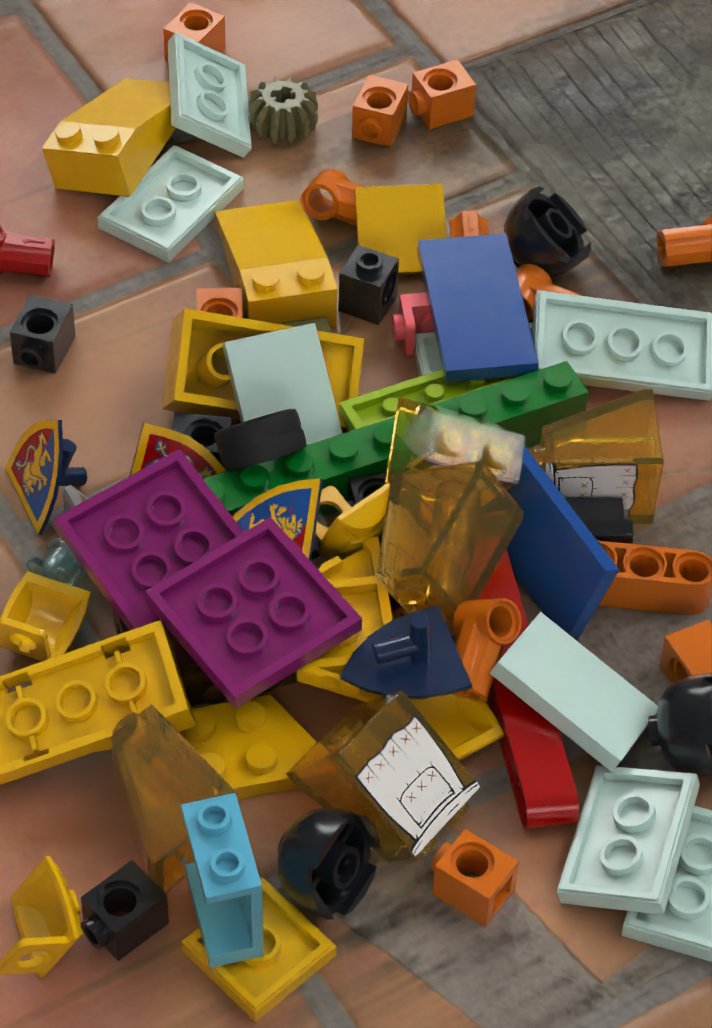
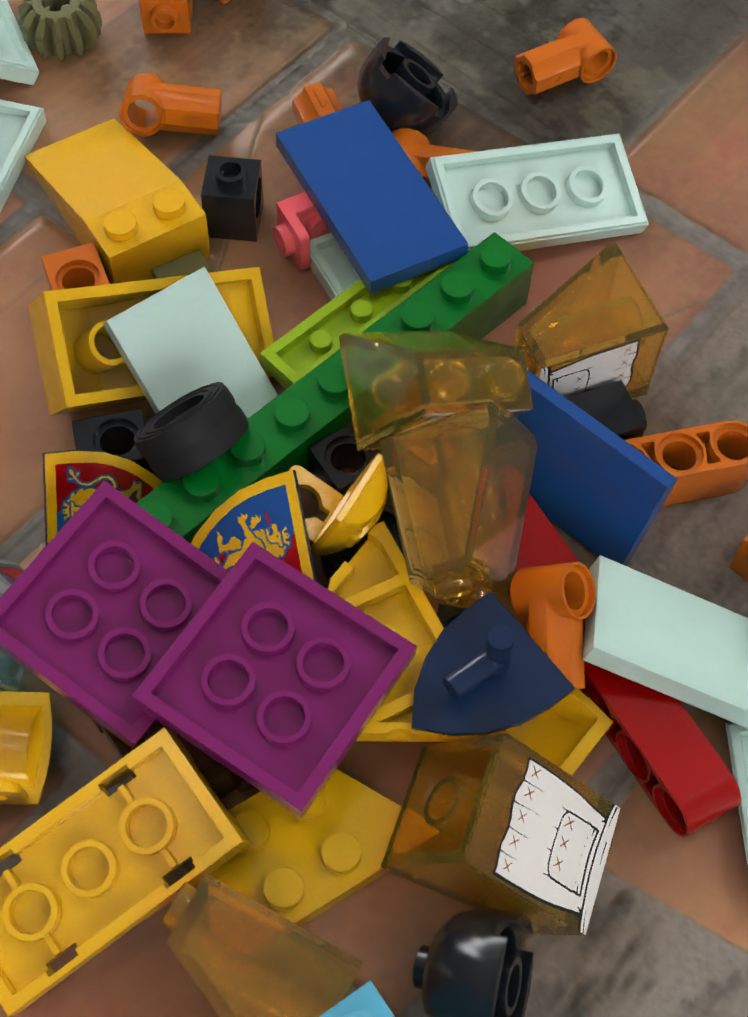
camera: 20 degrees left, 10 degrees up
yellow tile [354,183,446,275] -> none
orange brick [431,829,519,927] -> none

